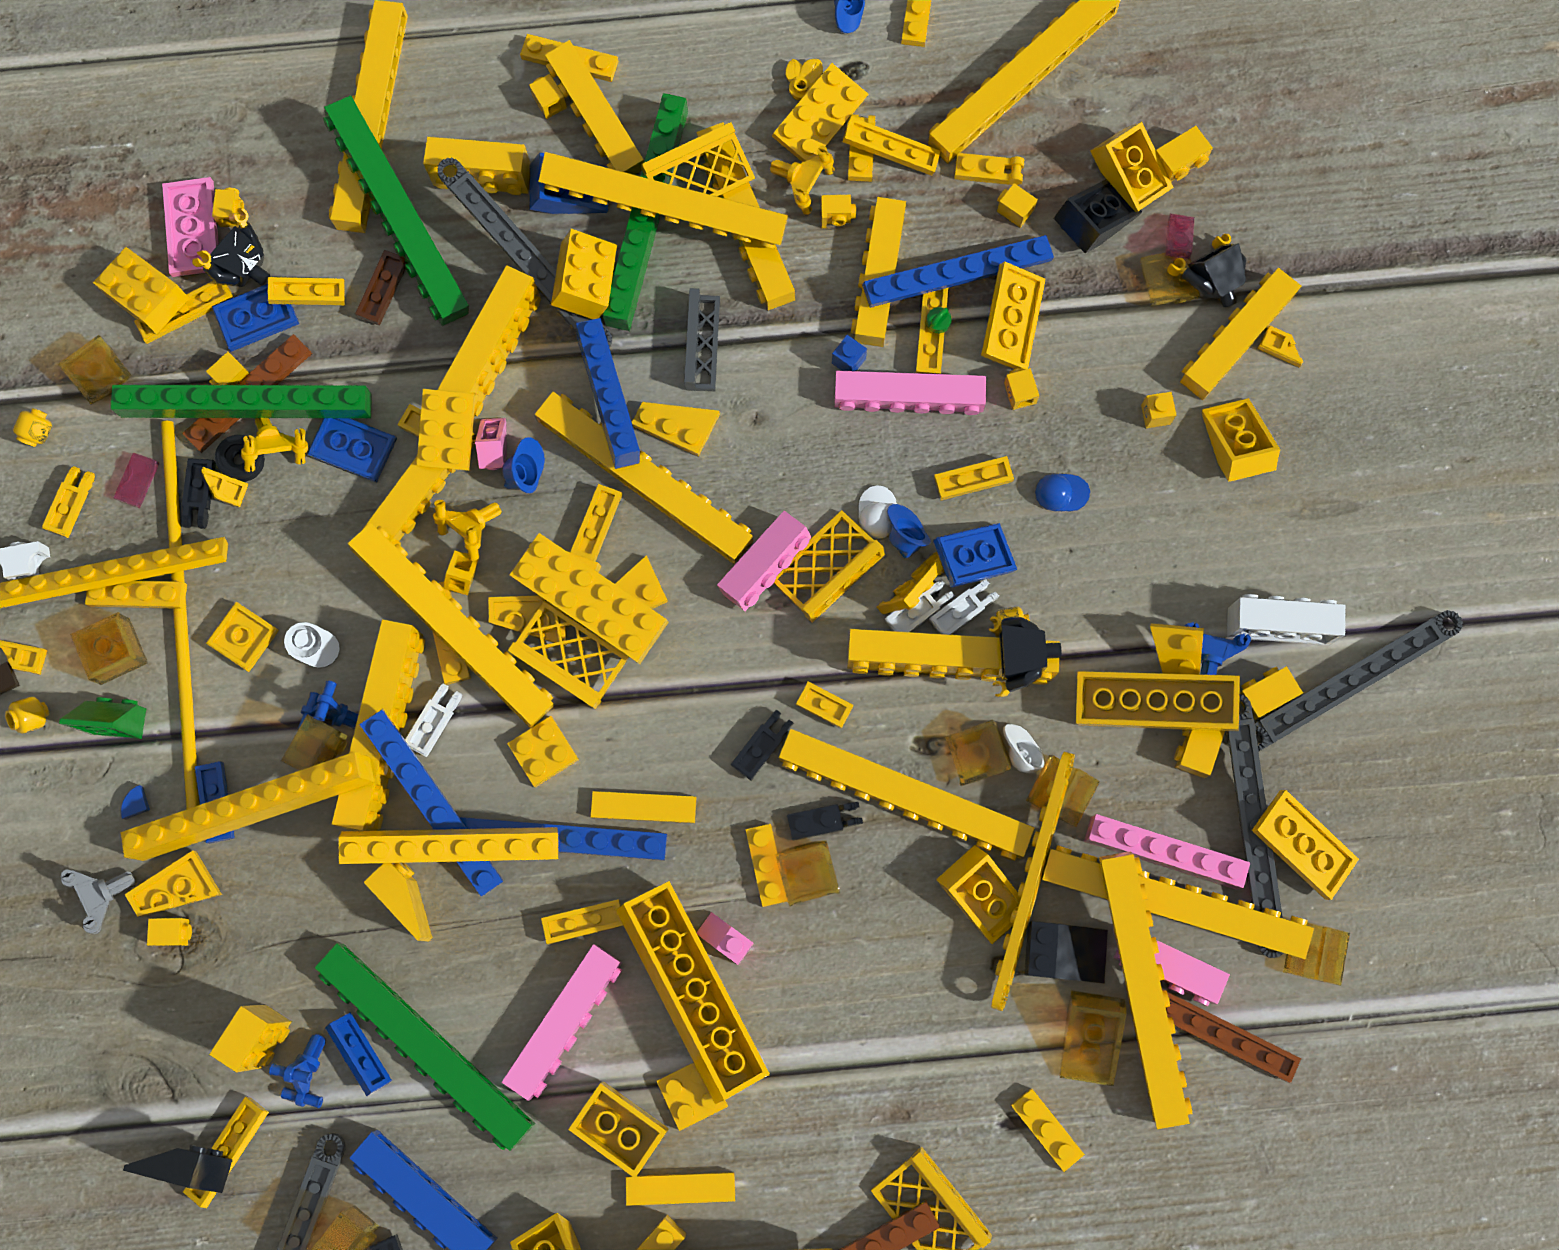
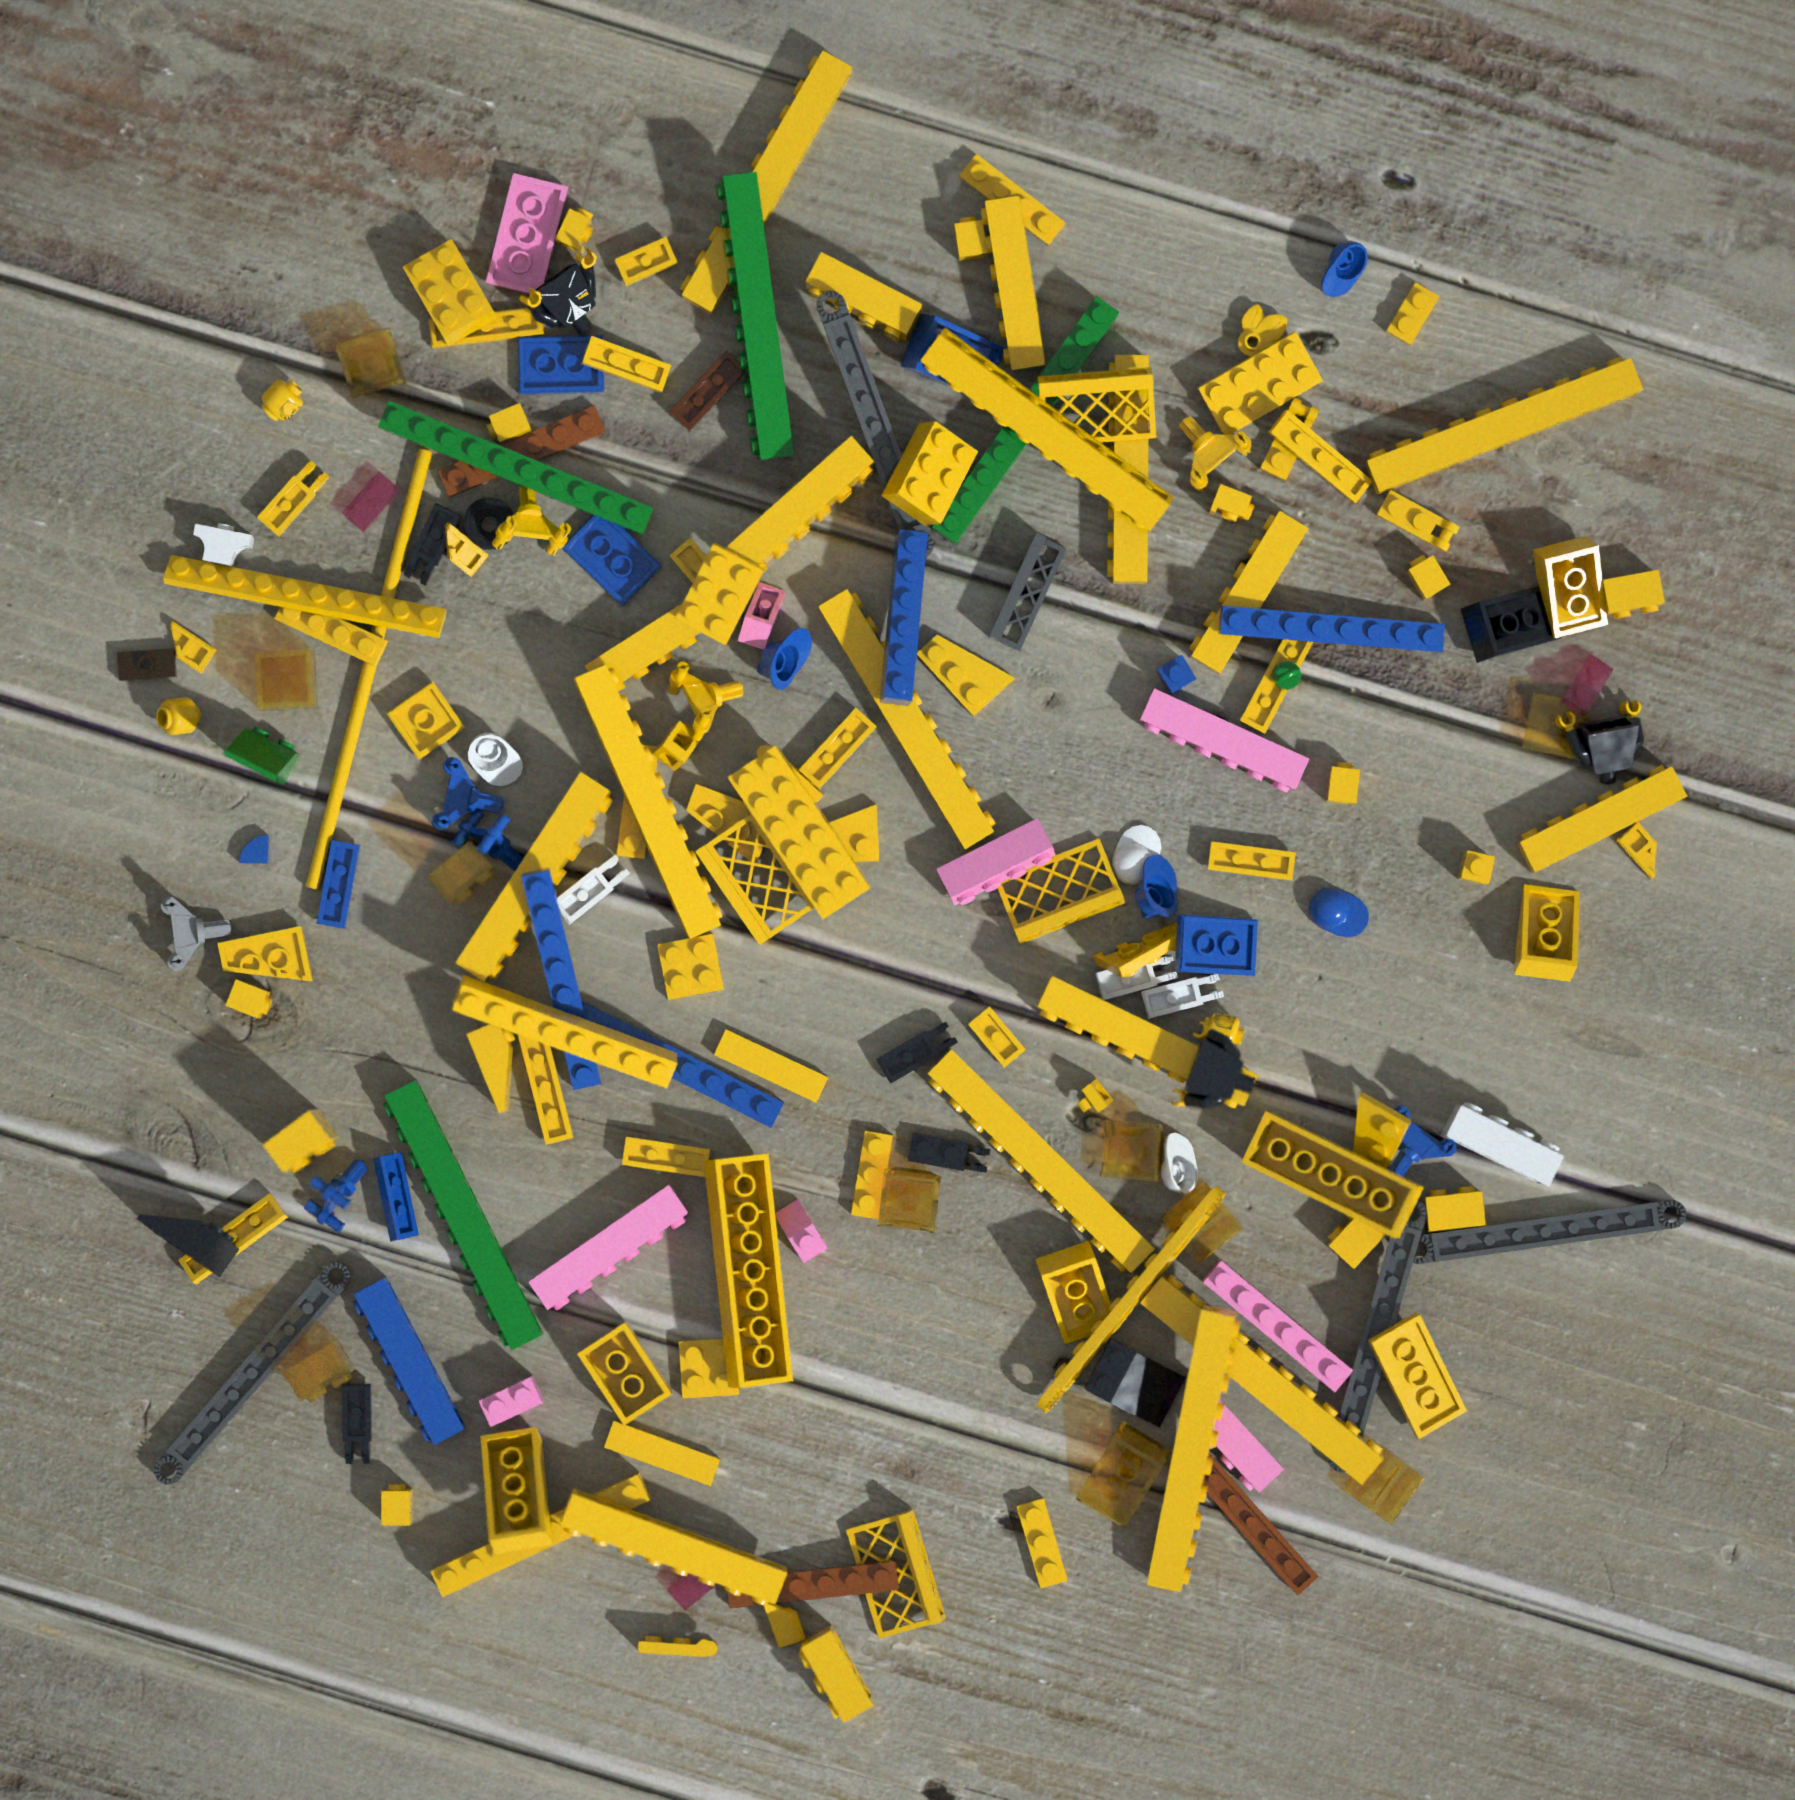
camera: 20 degrees right, 10 degrees up
yellow brick [120,752,375,861] -> none
yellow plate [981,262,1045,370] -> none
none -> blue axle [431,757,504,830]
none -> bright pink brick [479,1375,544,1427]
none -> yellow plate [518,1035,574,1145]
none -> yellow plate [614,237,678,287]
none -> yellow tile [1077,1078,1114,1113]

